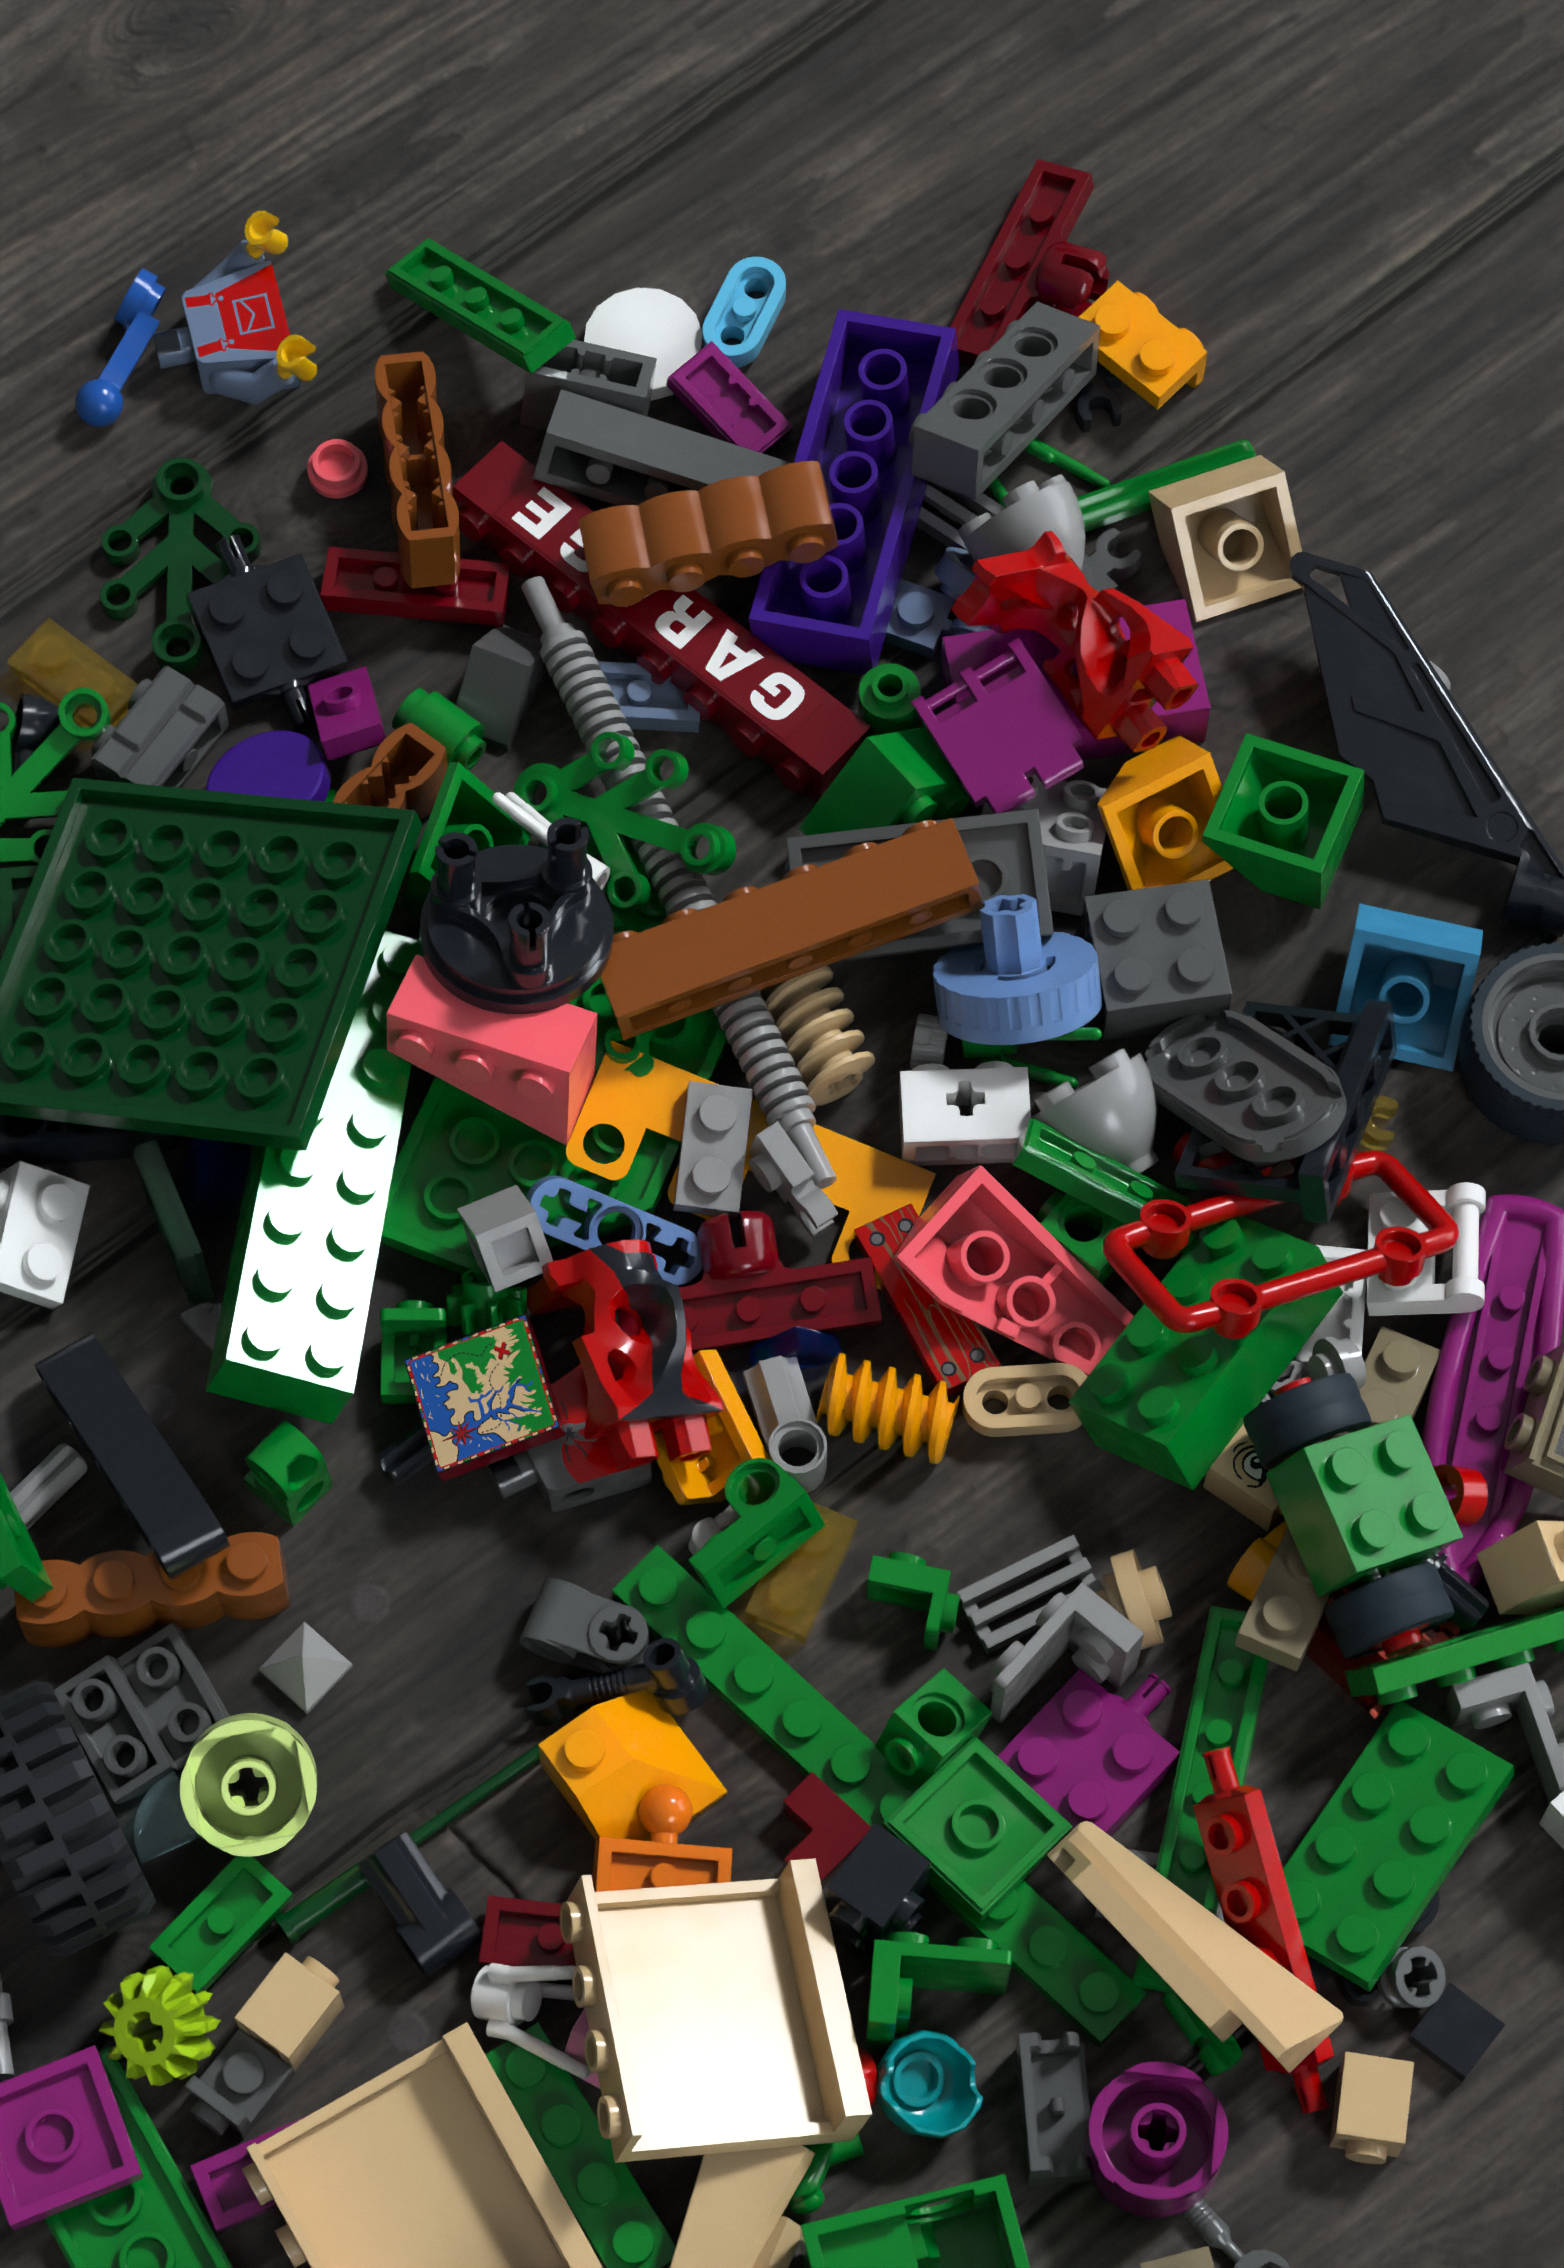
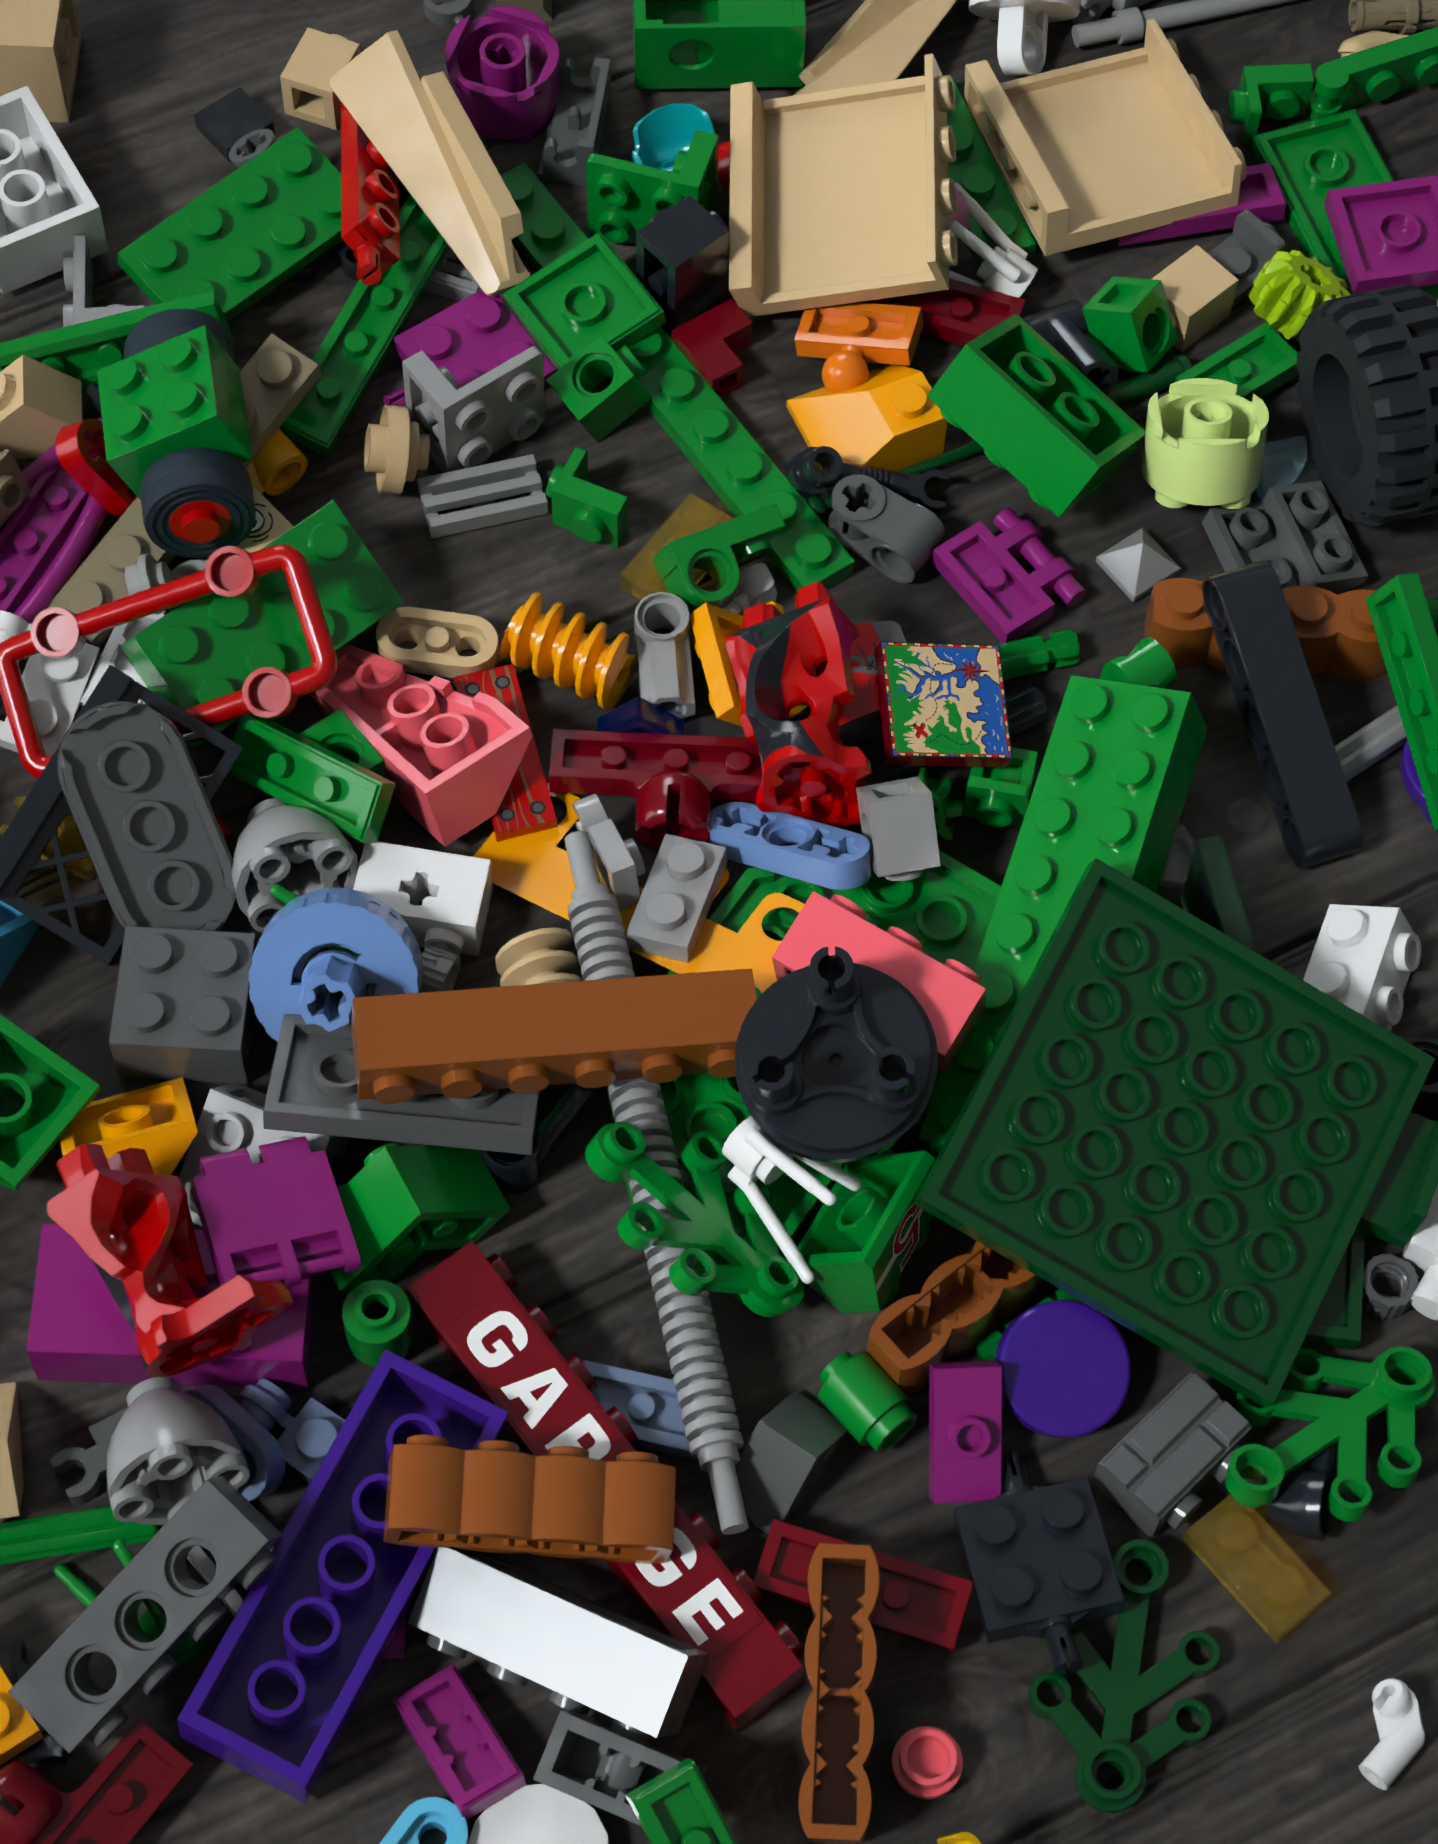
camera: 170 degrees left, 5 degrees down
none -> green brick [927,313,1145,517]
none -> magenta plate [931,507,1087,643]
none -> green axle [997,629,1081,680]
none -> green brick [1082,276,1178,373]

